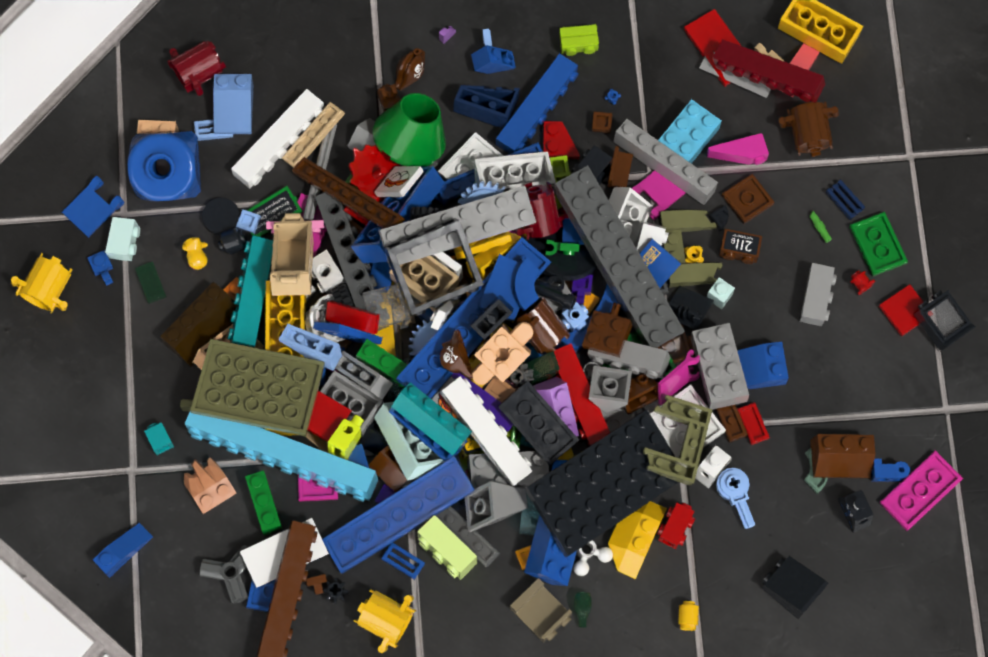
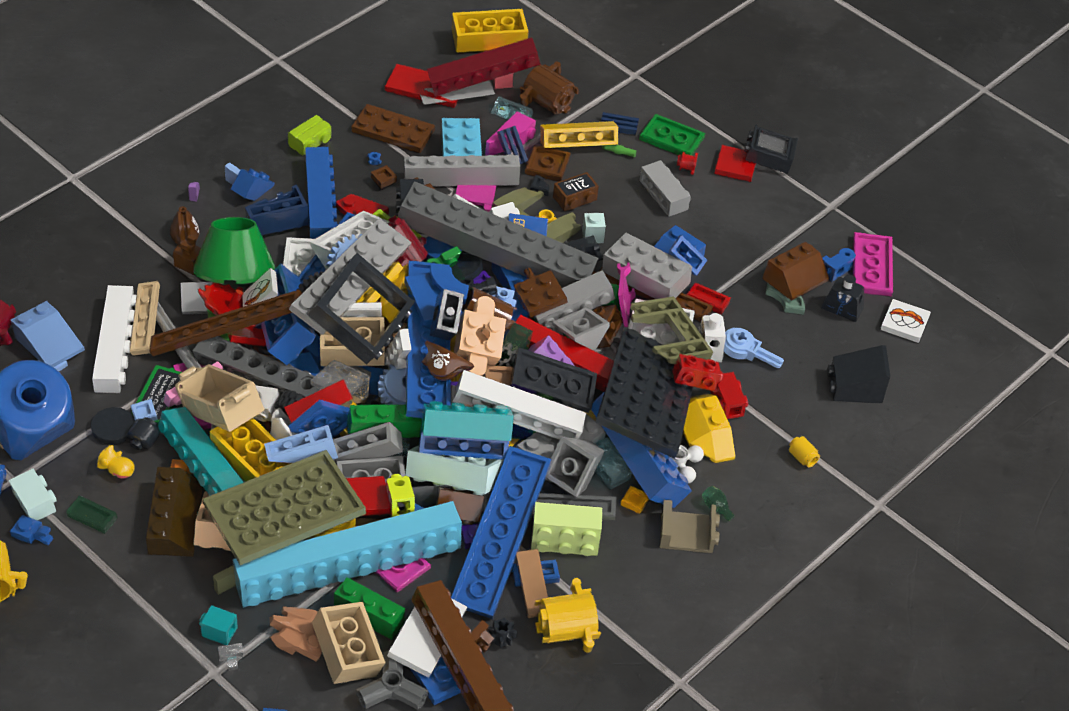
camera: 45 degrees left, 25 degrees down
none -> clear tile [218,643,243,671]
none -> tan brick [312,602,385,684]
none -> reddish brown plate [352,104,435,153]
none -> clear light blue slope [491,96,533,120]
none -> dark blue tile [497,125,528,164]
none -> medium nougat tile [516,549,548,618]
none -> yellow brick [541,121,618,148]
none -> blue slope [669,235,707,276]
none -> red brick [673,354,723,391]
none -> white tile [881,299,931,343]

